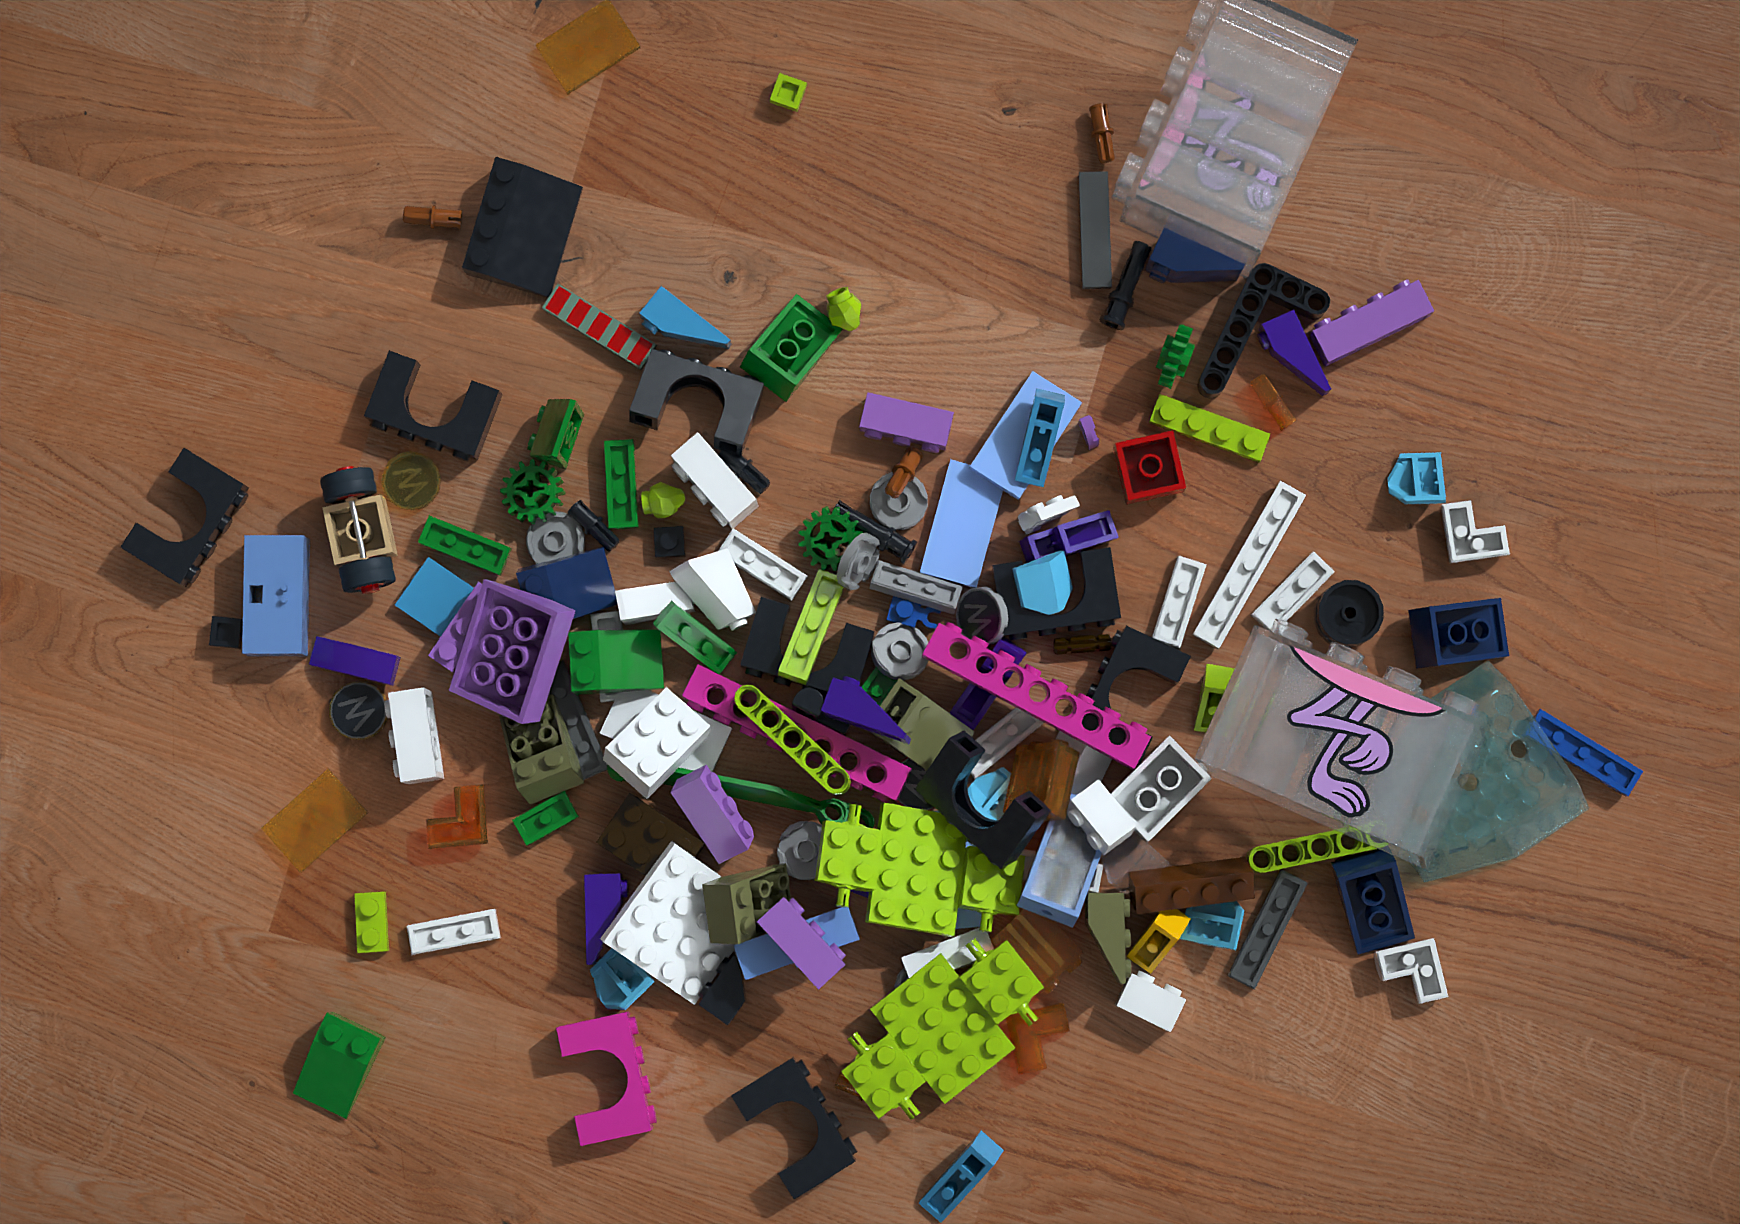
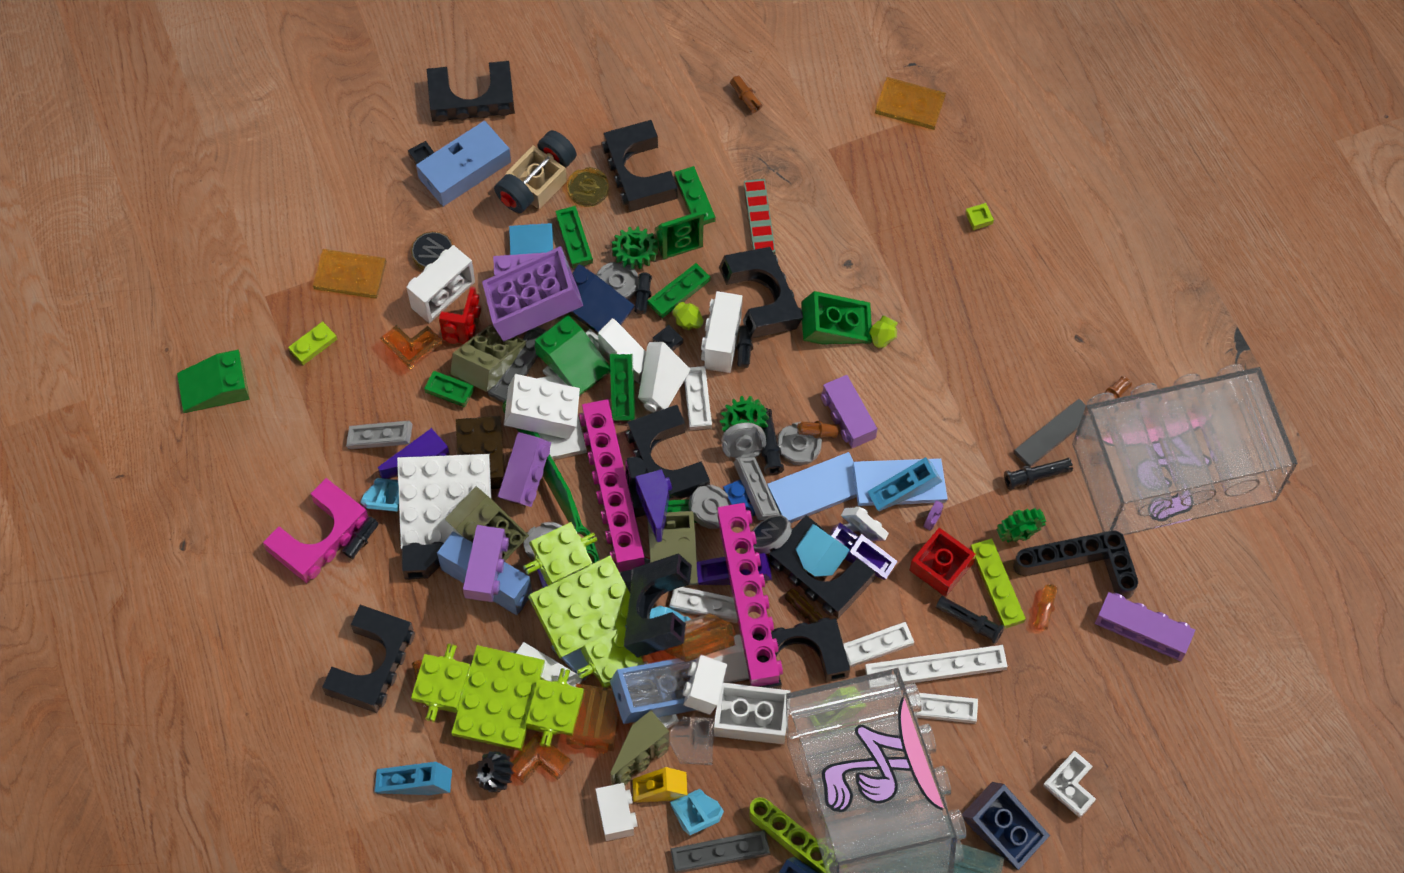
camera: 45 degrees right, 20 degrees down
dark purple slope [309,636,401,686] -> none
white tile [407,909,501,955] -> none
black slope [462,157,583,298] -> none
dark azure slope [639,286,732,349] -> none
lime beam [734,685,851,795] -> none
lime plate [778,569,844,685] -> none
reddish brown brick [1128,857,1255,914] -> none
dark blue slope [1145,227,1245,283] -> none
dark purple slope [1257,310,1331,396] -> none
black wheel [1314,580,1384,648] -> none
medium azure slope [1387,452,1446,504] -> none
none -> black axle [342,517,378,559]
none -> light grey tile [346,421,413,449]
none -> red bracket [439,287,481,344]
none -> black gear [475,751,514,793]
none -> green plate [674,166,716,225]
none -> black pin [936,595,1005,644]

